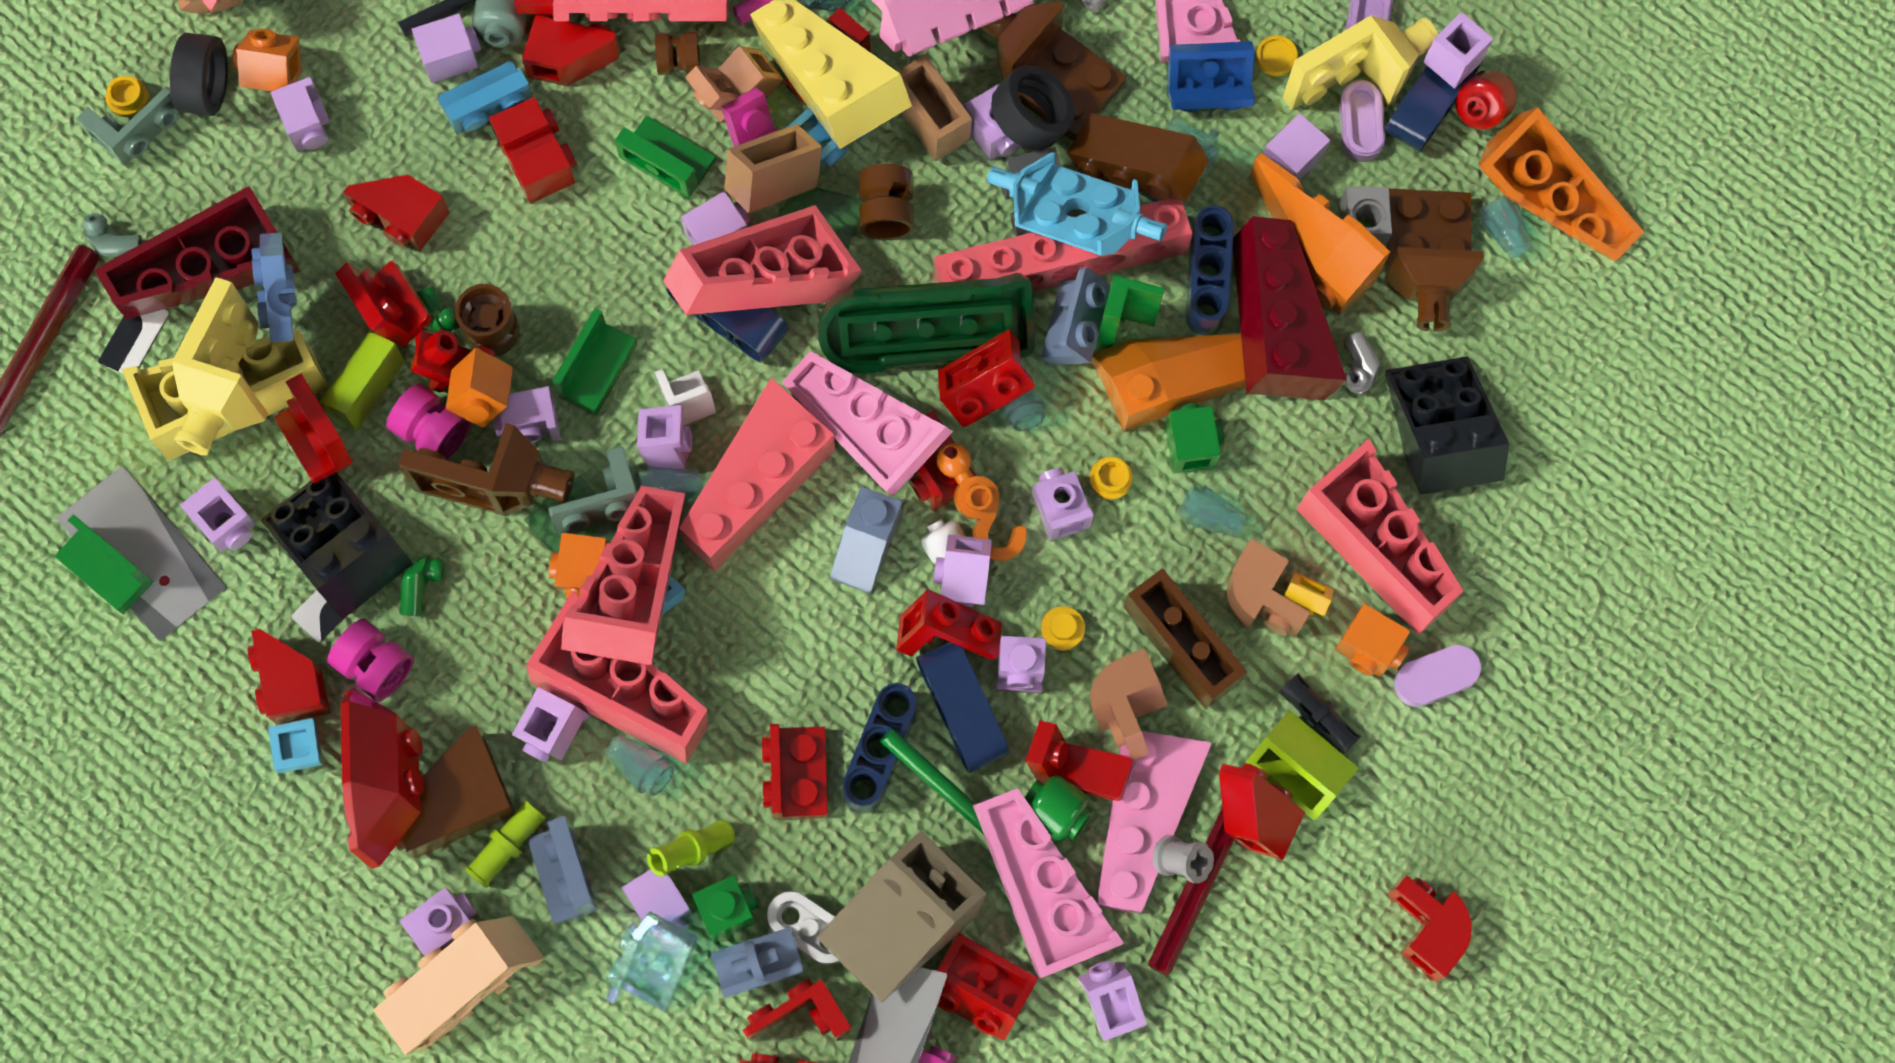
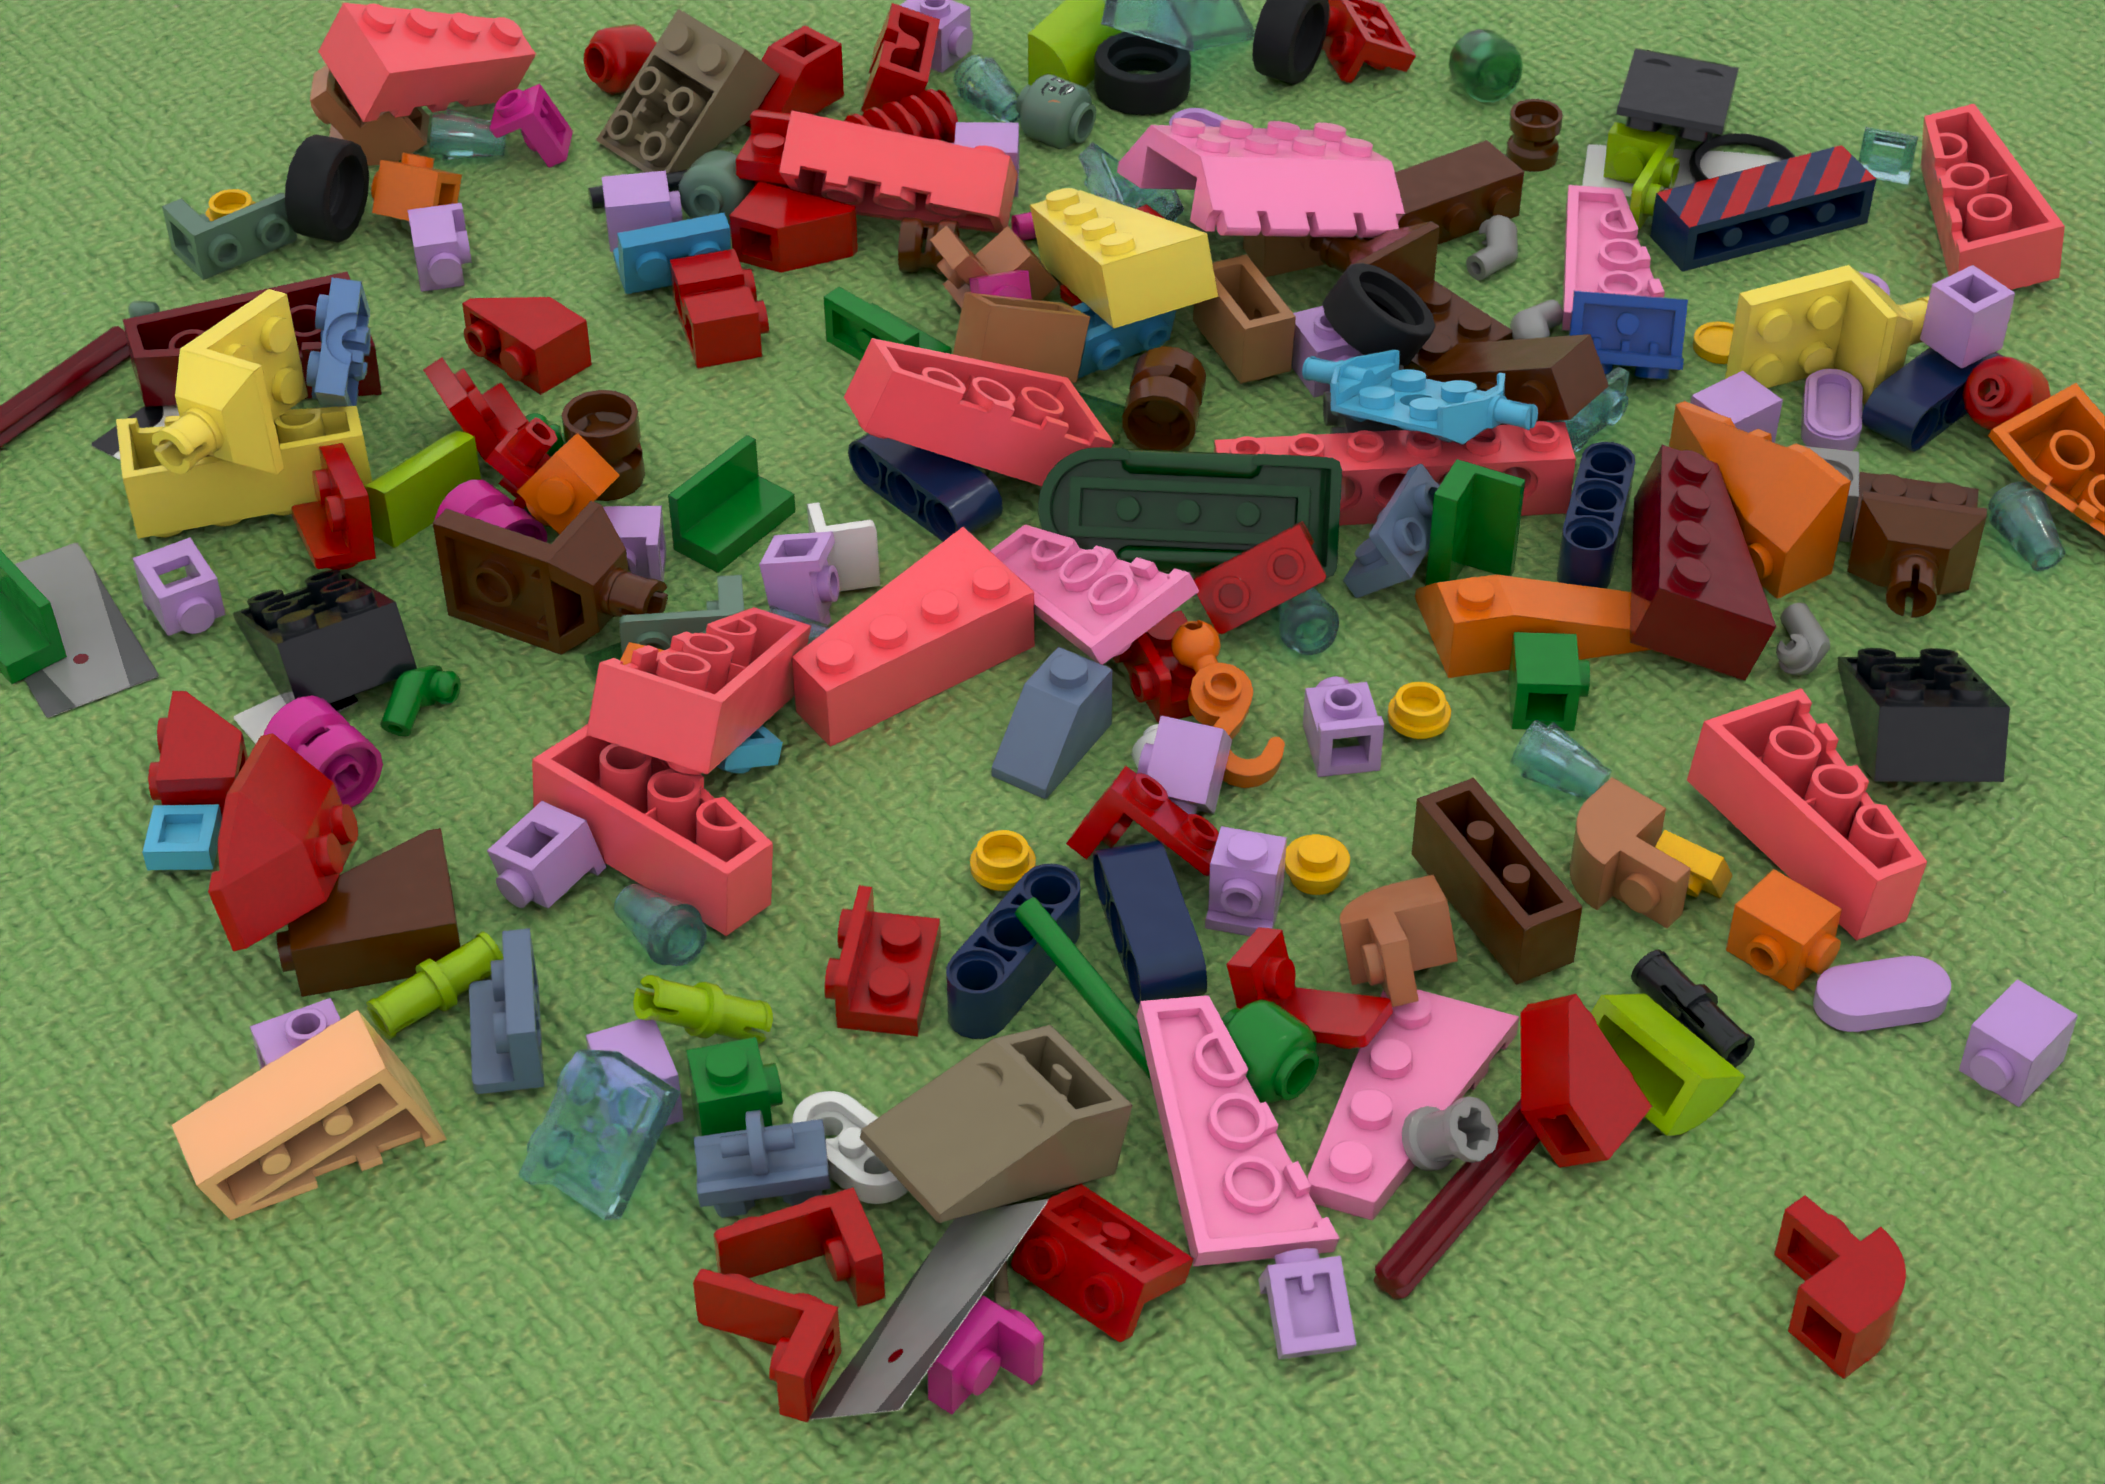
camera: 15 degrees right, 30 degrees down
none -> yellow plate [970,830,1036,891]
none -> light grey arm [1510,300,1563,340]
none -> lavender brick [1959,979,2078,1107]

